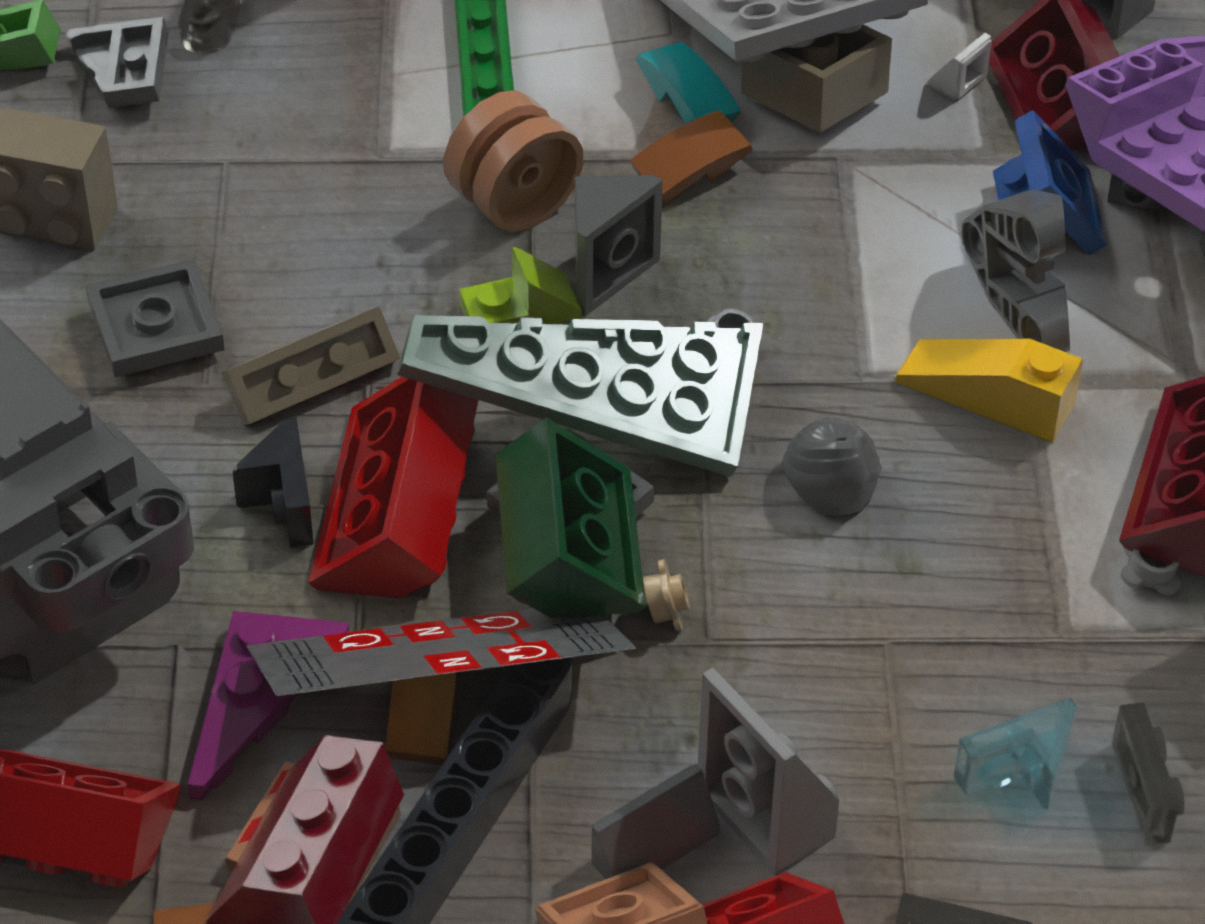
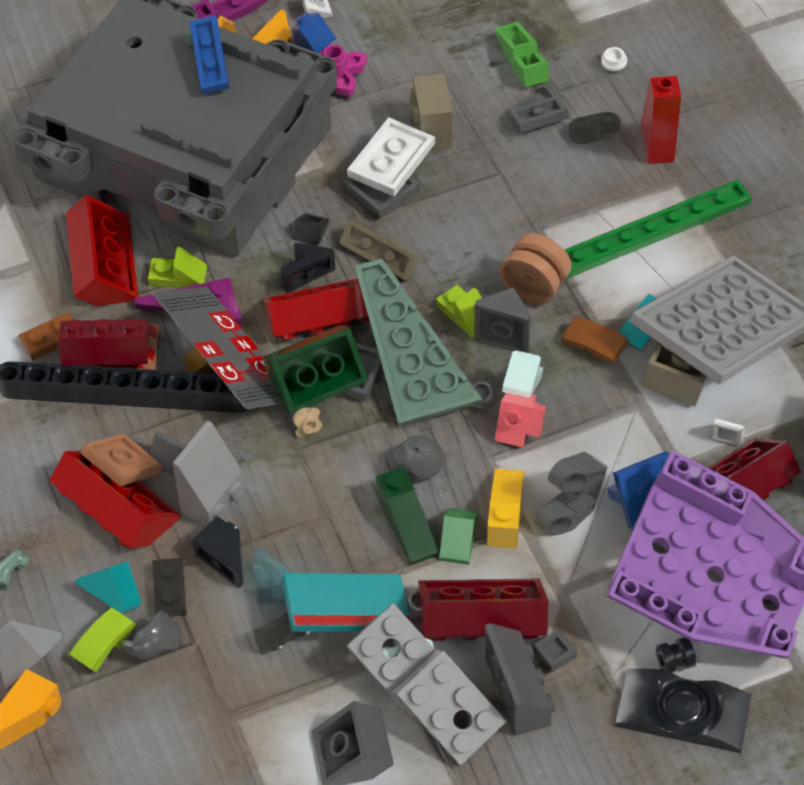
camera: 70 degrees right, 5 degrees up
none -> lime slope [148,246,207,288]
none -> black slope [192,516,243,588]
none -> teal tile [282,573,411,632]
none -> pearl dark grey slope [293,213,329,245]
none -> white plate [347,117,435,197]
none -> dark green slope [376,467,439,565]
none -> slope [439,508,479,565]
none -> coral brick [495,393,546,447]
none -> light aqua slope [502,351,543,398]

